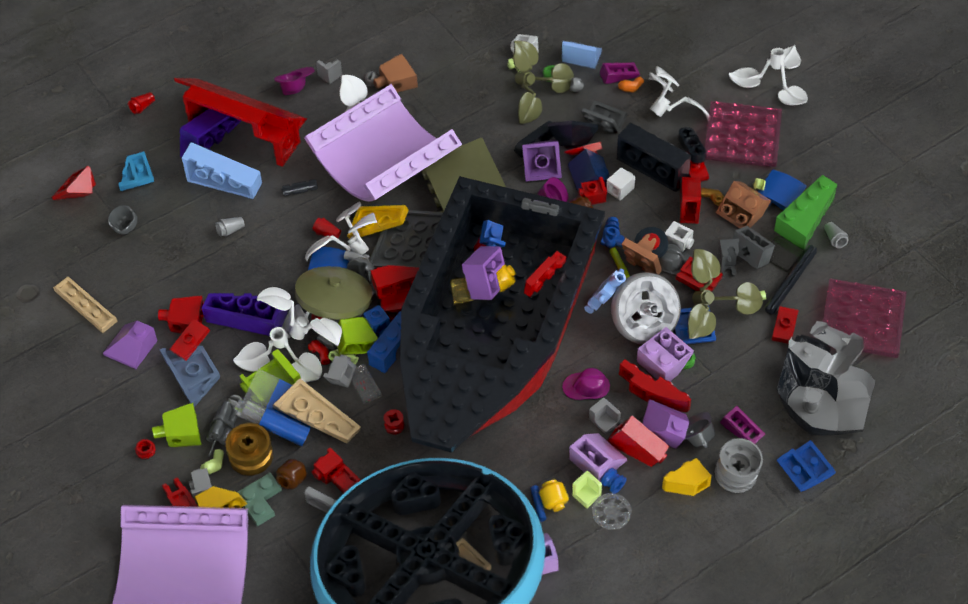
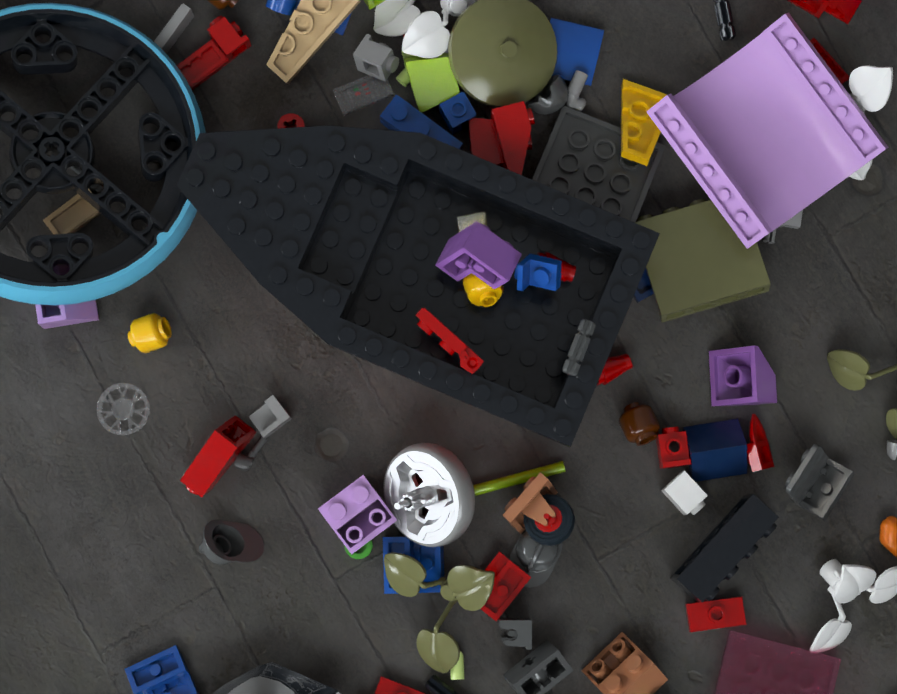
camera: 90 degrees right, 30 degrees up
white plant [305,202,377,261] -> none
red cone [312,217,341,238] -> none
black beam [514,121,554,158] -> none
blue wheel [530,485,547,522] -> none
magenta piece [537,177,568,202] -> none
black slope [548,120,599,147] -> none
magenta piece [562,368,610,400] -> none
lavender slope [569,433,627,482] -> none
yellowish green panel [572,471,602,508] -> none
light blue torso [584,269,626,314] -> none
blue piece [601,217,624,248] -> none
blue wheel [601,468,626,494] -> none
red slope [619,359,691,412] -> none
medium lavender slope [642,400,689,449] -> none
yellow slope [662,458,712,496] -> none
white brick [665,221,694,252] -> none
black beam [678,127,706,163] -> none
red slope [680,177,701,224] -> none
pearl gold arm [701,188,724,206] -> none
light grey wheel [714,438,763,493] -> none
magenta slope [720,406,765,444] -> none

